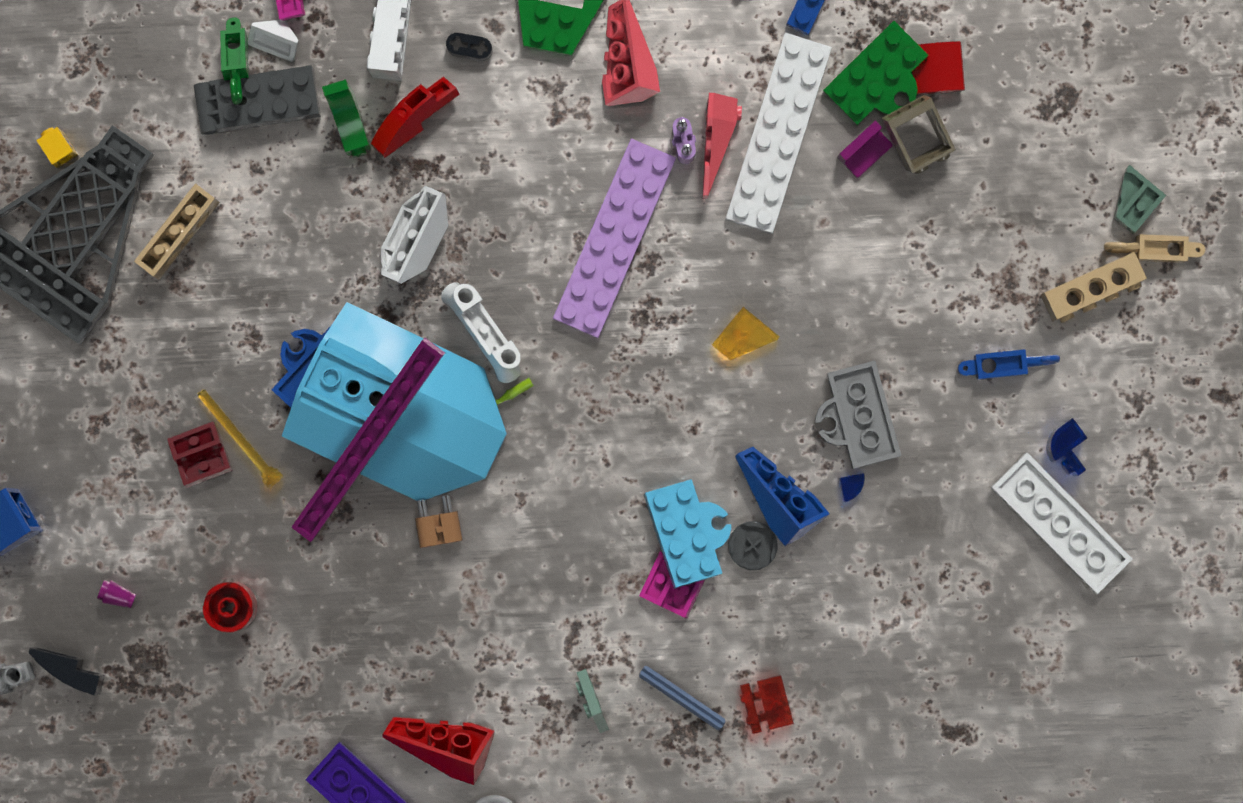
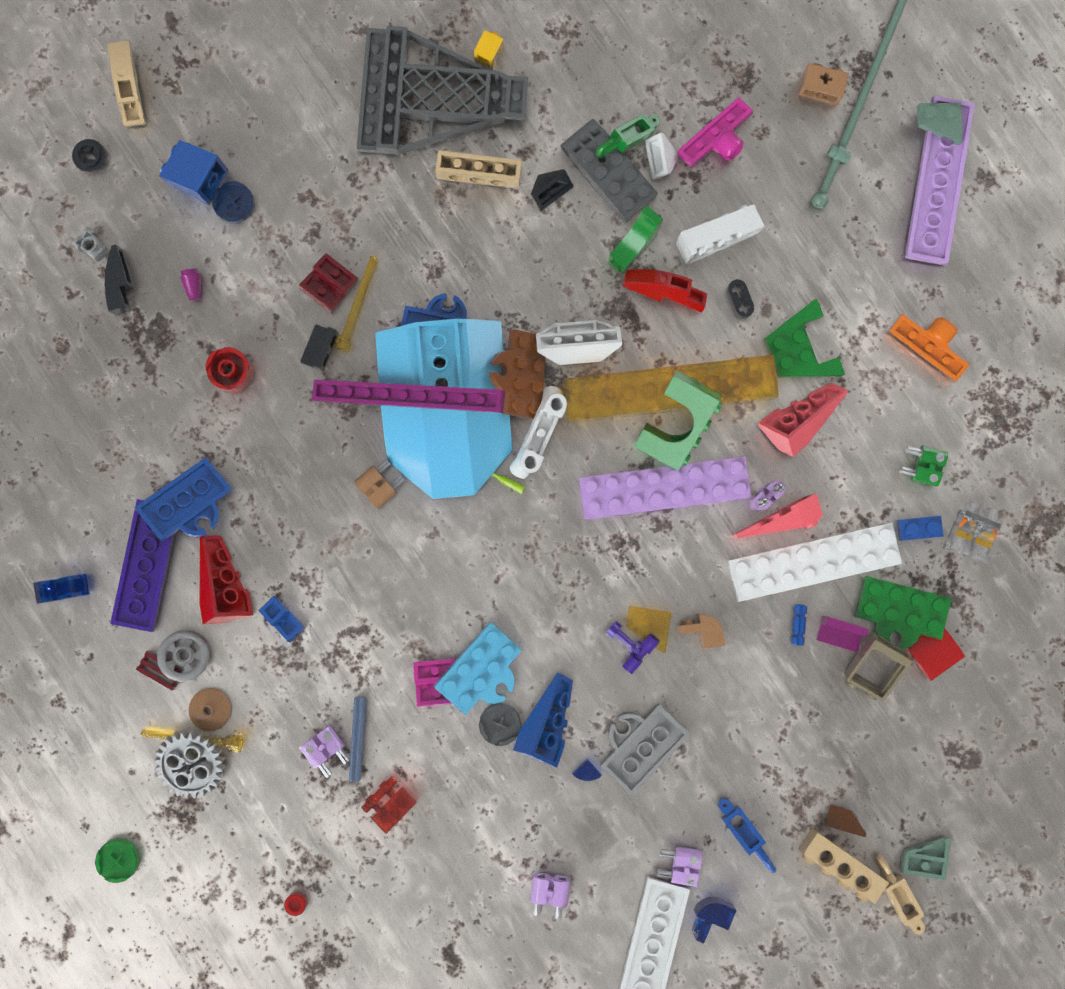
camera: 55 degrees right, 0 degrees up
sand green wing [575,669,609,733] -> none
none -> blue plate [134,457,232,542]
none -> dark blue tile [212,181,255,224]
none -> blue slope [258,596,305,643]
none -> lavender piece [299,725,350,778]
none -> black panel [300,324,339,372]
none -> dark orange plate [489,329,546,419]
none -> lavender piece [530,873,570,919]
none -> black slope [531,169,574,211]
none -> clear yellow brick [563,355,779,424]
none -> dark purple bar [605,621,660,674]
none -> arch [634,370,723,471]
none -> lavender piece [656,846,702,887]
none -> medium nougat brick [677,613,725,649]
none -> blue axle [792,604,807,646]
none -> reddish brown slope [825,804,867,837]

